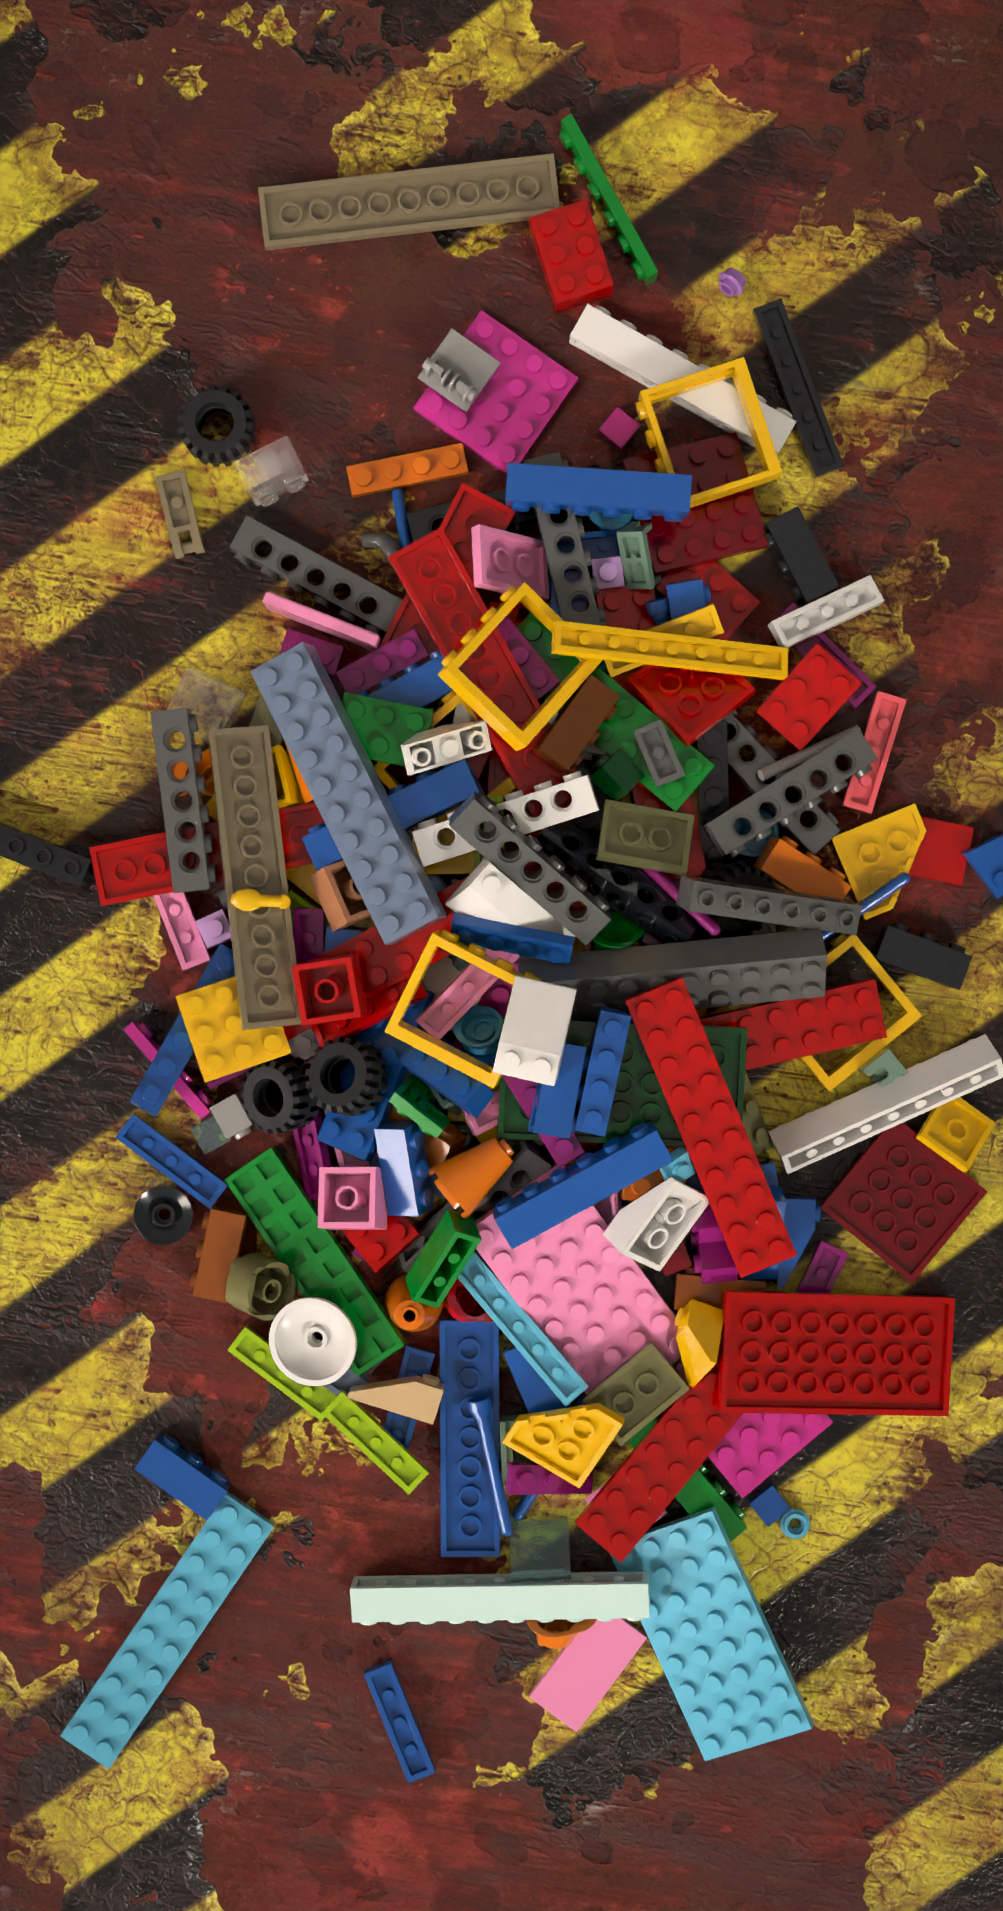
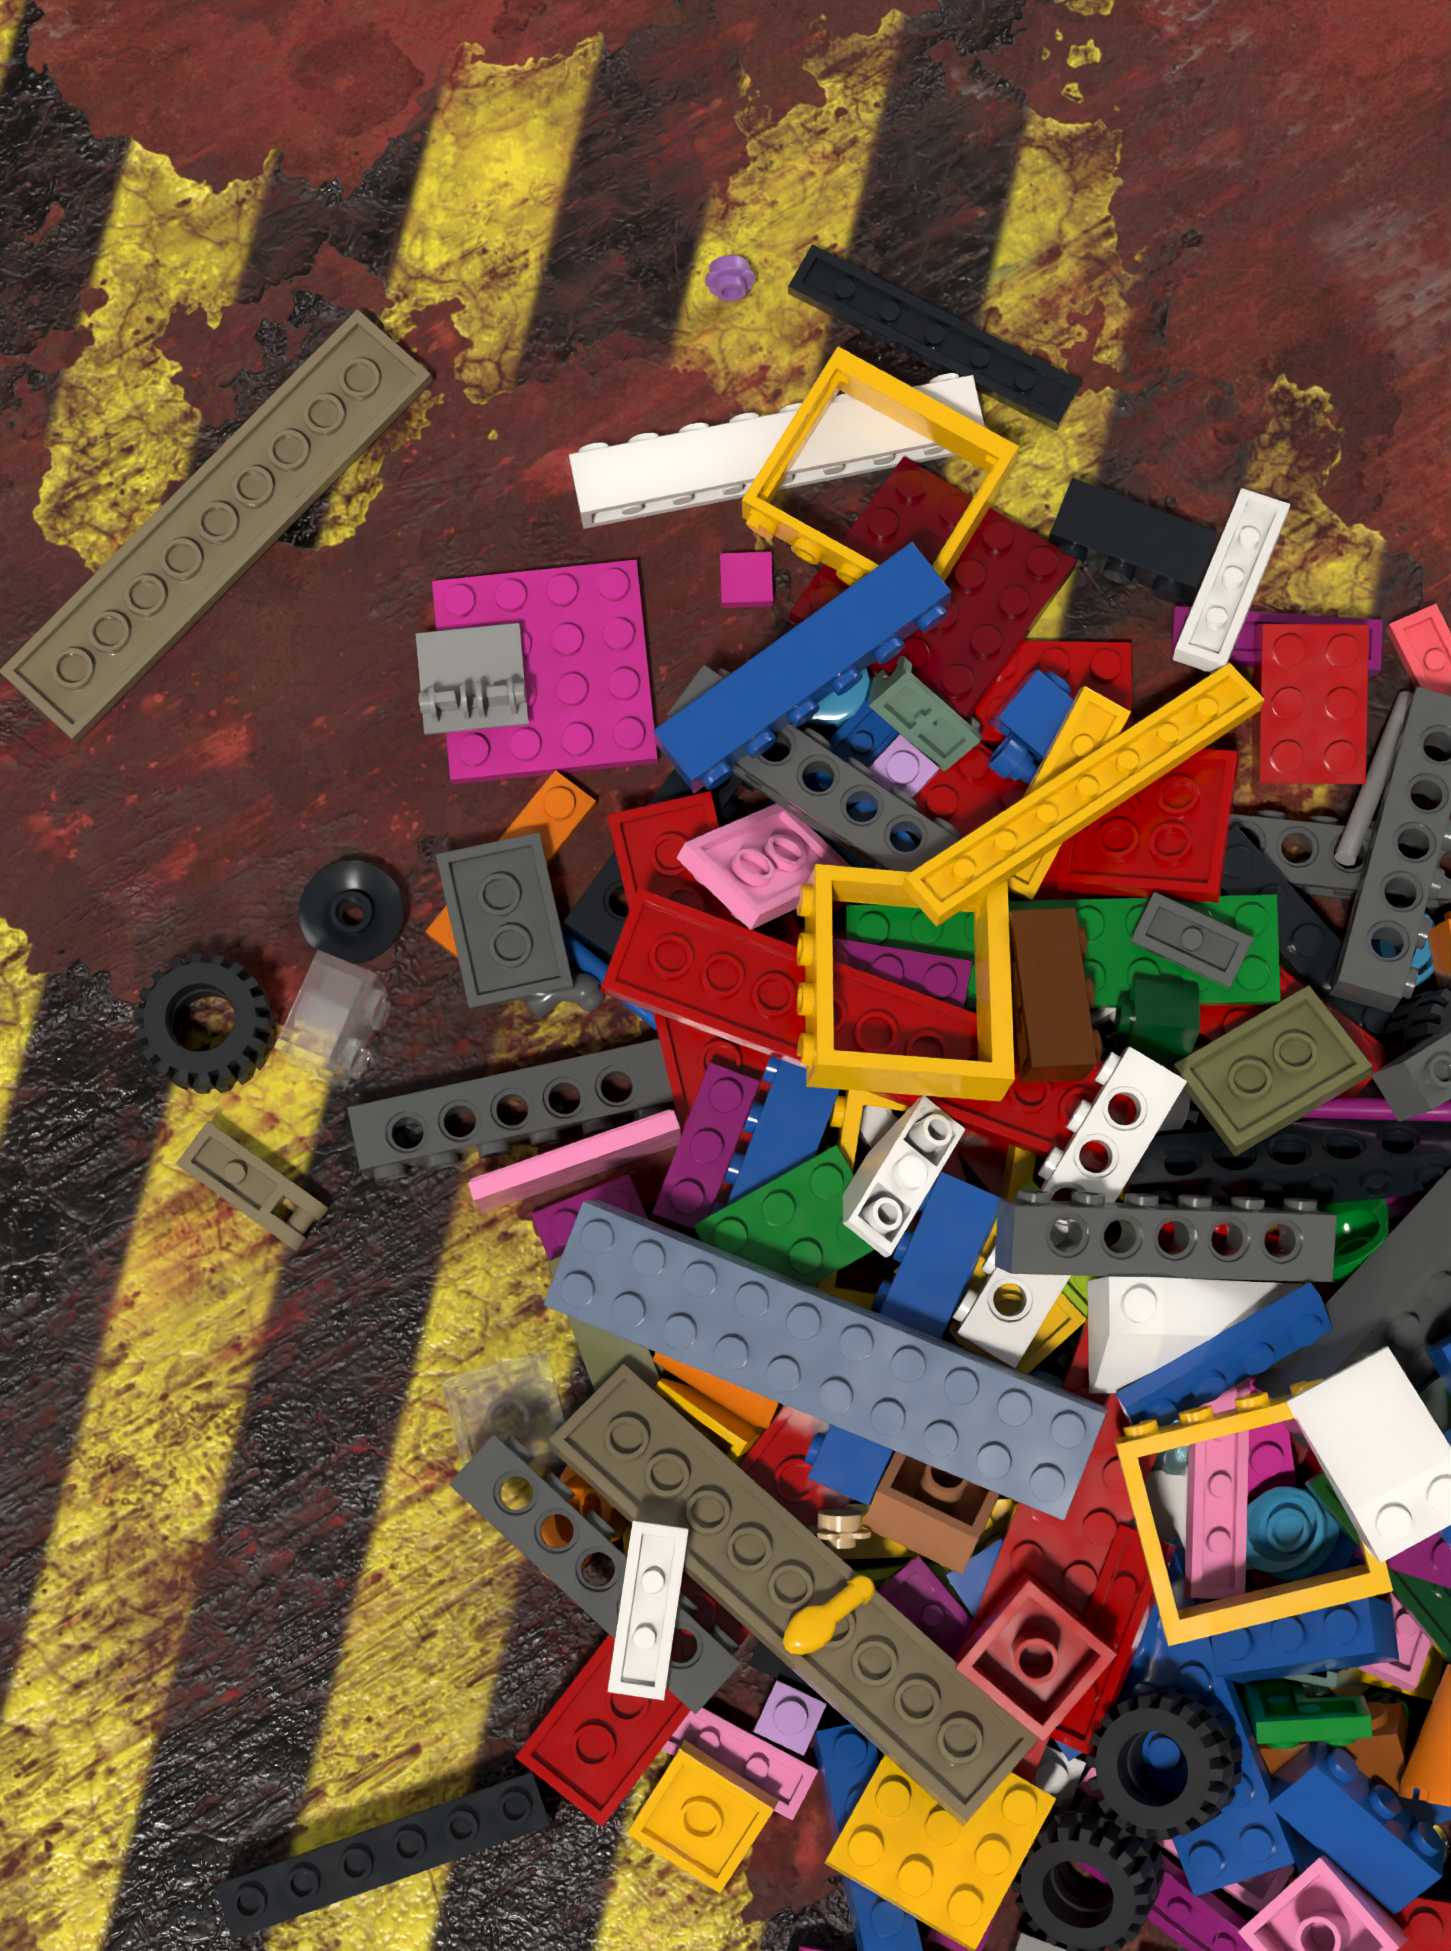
camera: 40 degrees left, 10 degrees down
red brick [529,199,614,313] -> none
green plate [558,114,658,286] -> none
none -> black dish [298,860,404,965]
none -> dark grey plate [436,832,573,1011]
none -> white plate [608,1520,689,1700]
none -> yellow plate [626,1740,779,1893]
none -> tan plate [809,1509,871,1549]

